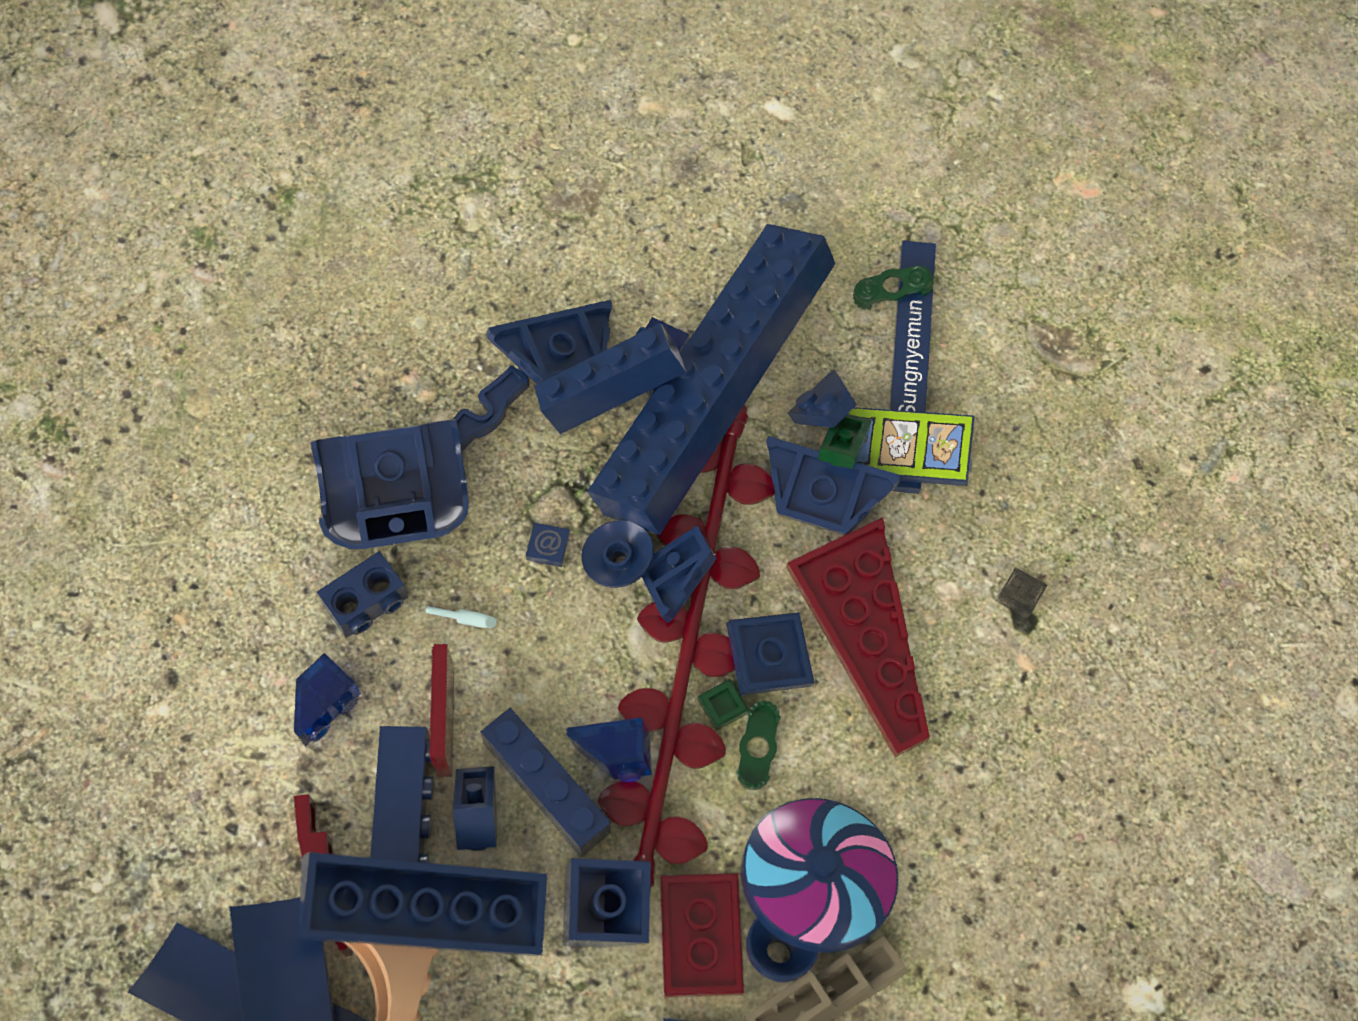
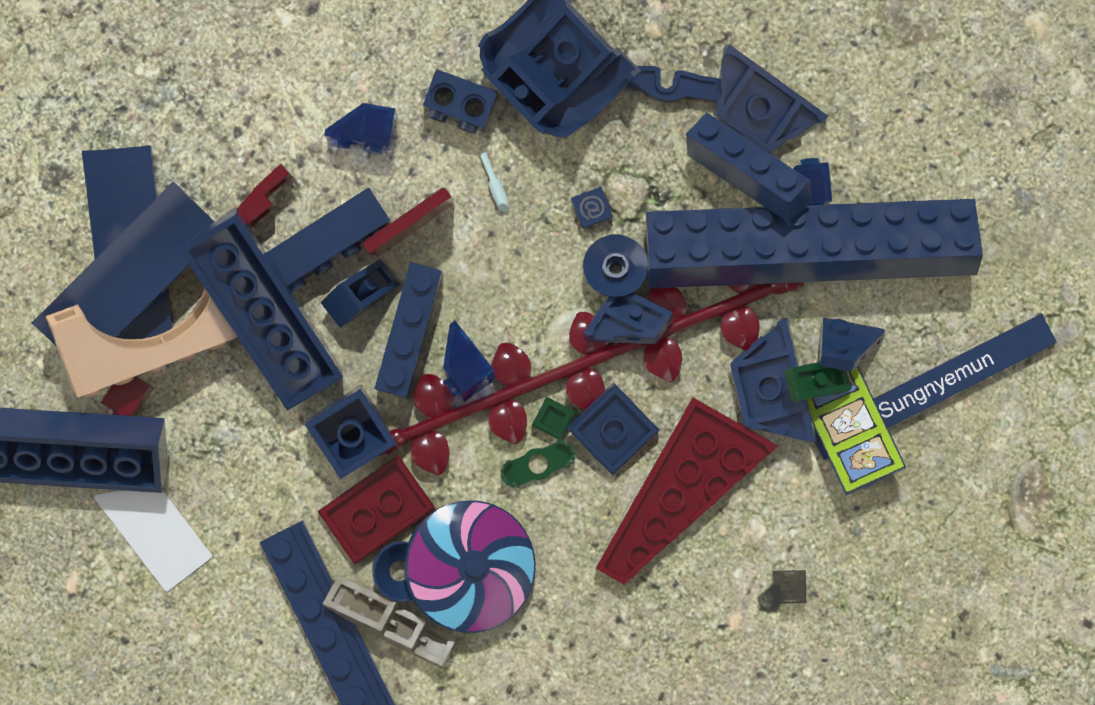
camera: 60 degrees right, 20 degrees up
dark green piece [853,265,934,310] -> none

